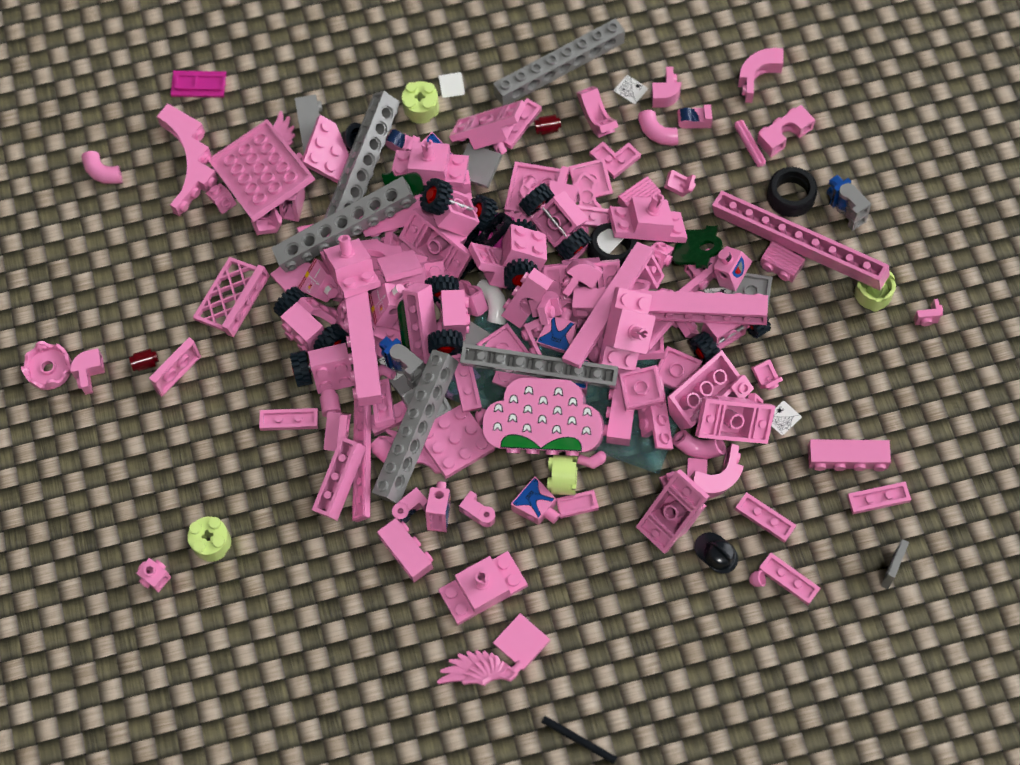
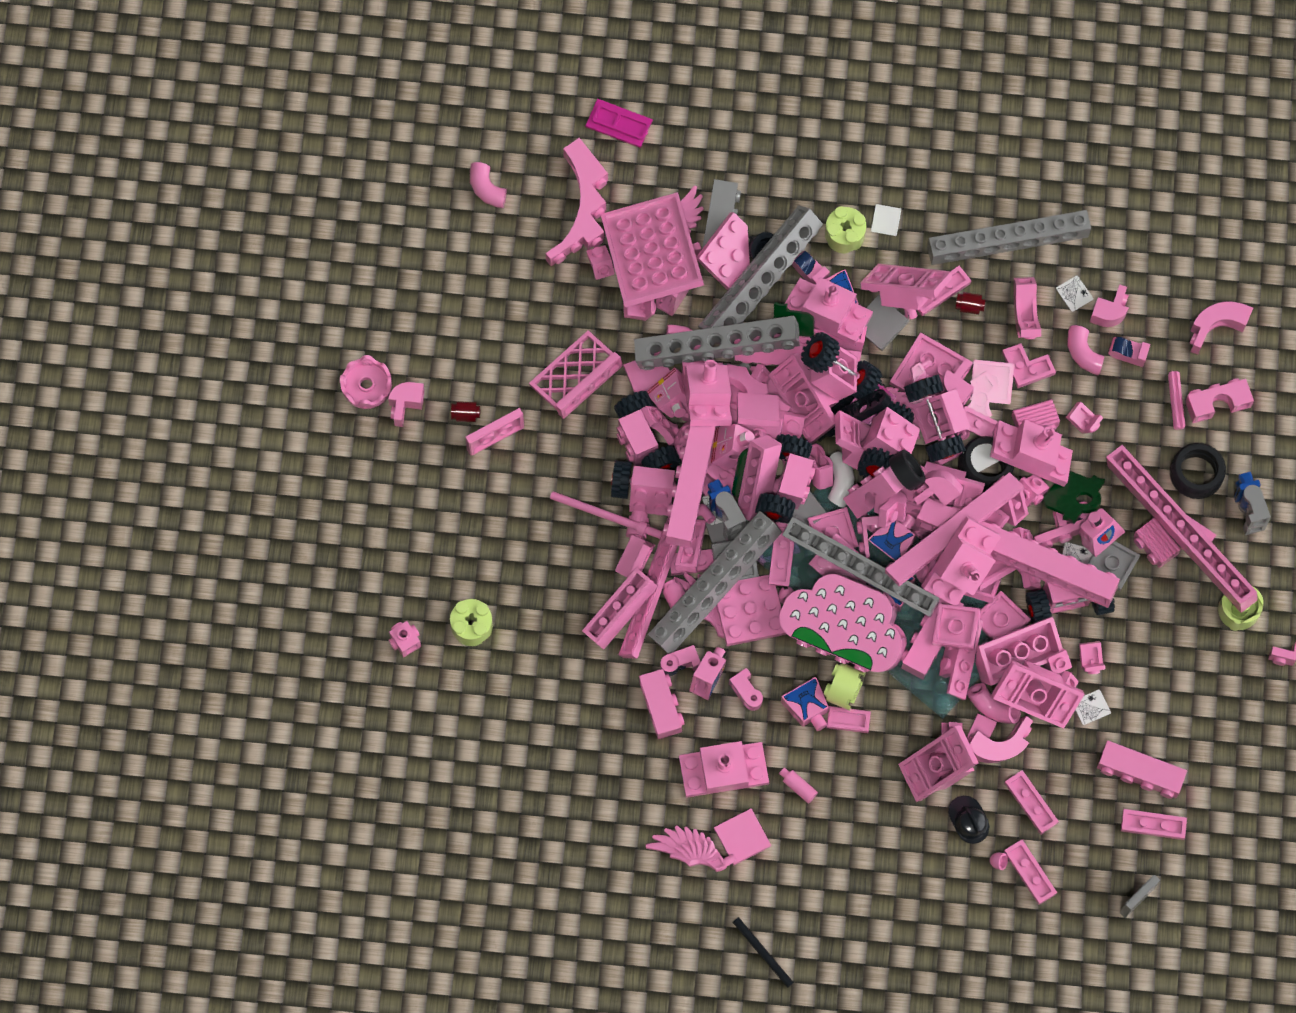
camera: 15 degrees right, 5 degrees up
bright pink plate [259,408,318,431] -> none
bright pink arm [577,451,606,469] -> none
none -> bright pink bar [550,491,663,539]
none -> bright pink cylinder [779,768,818,804]
none -> black tyre [889,449,926,491]

